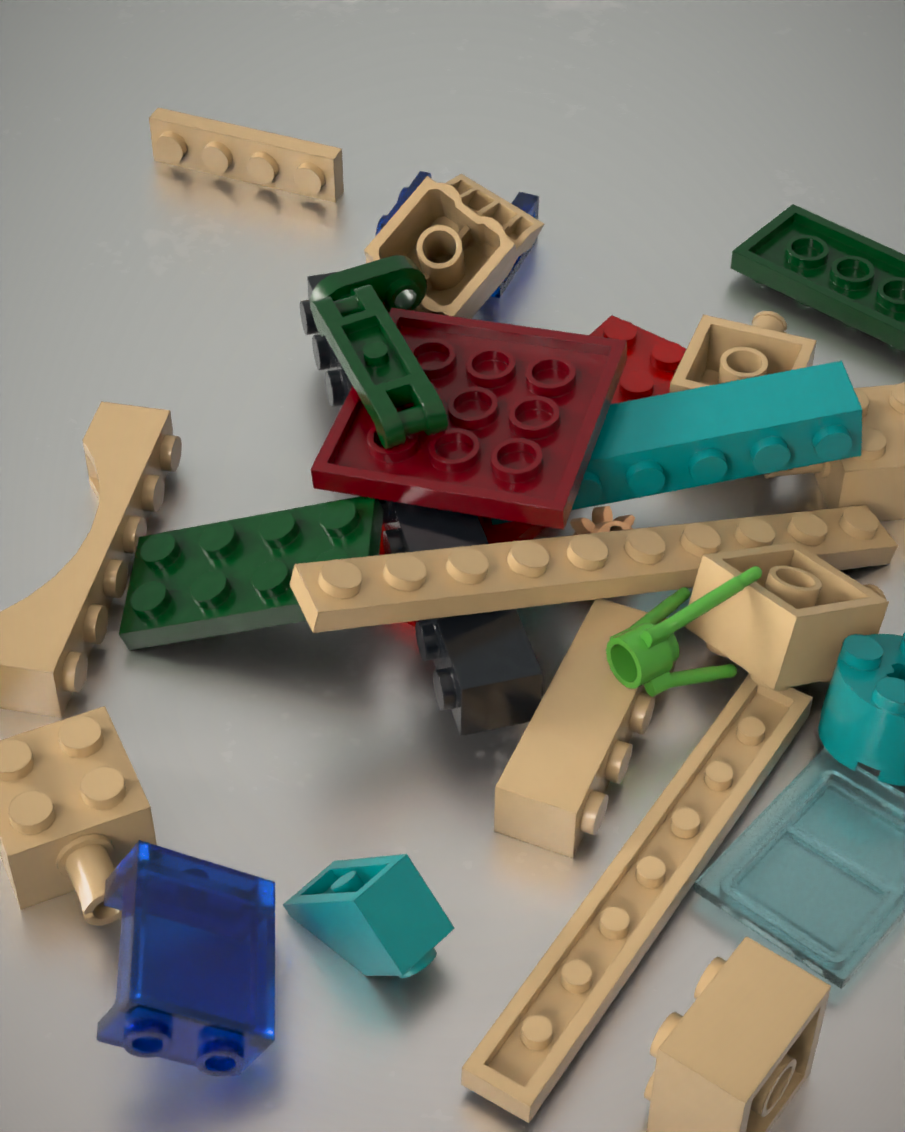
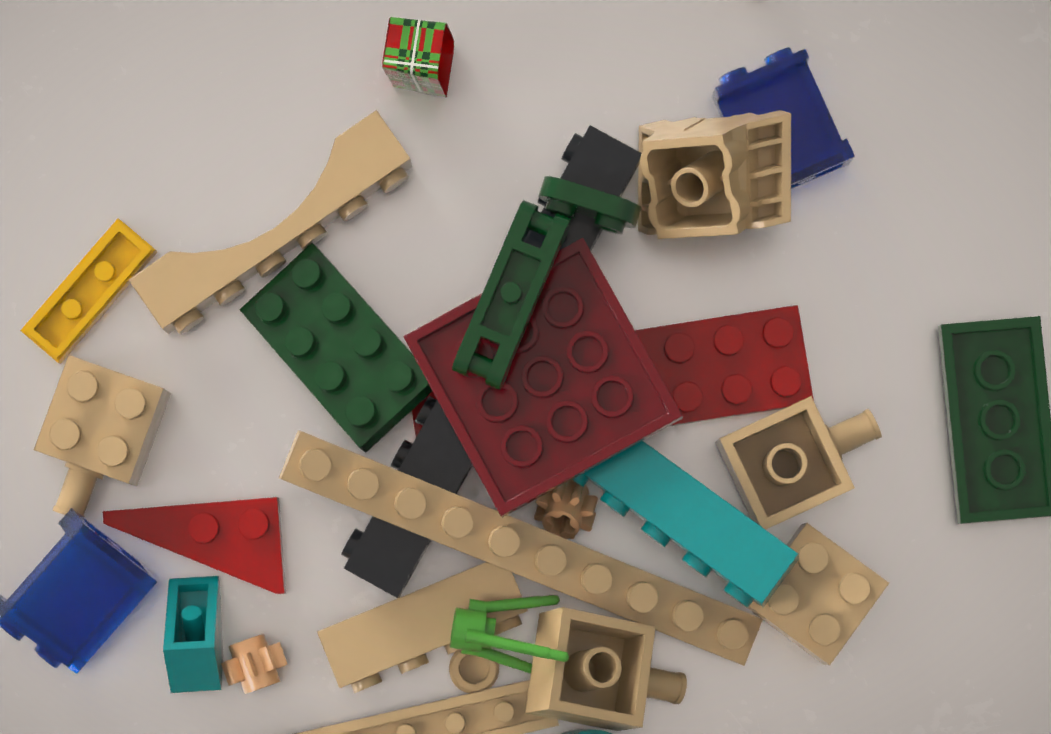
camera: 45 degrees right, 40 degrees up
none -> red wing [103,497,286,594]
none -> light nougat gear [221,634,288,694]
none -> piece [382,17,454,98]
none -> tan tile [449,650,499,693]

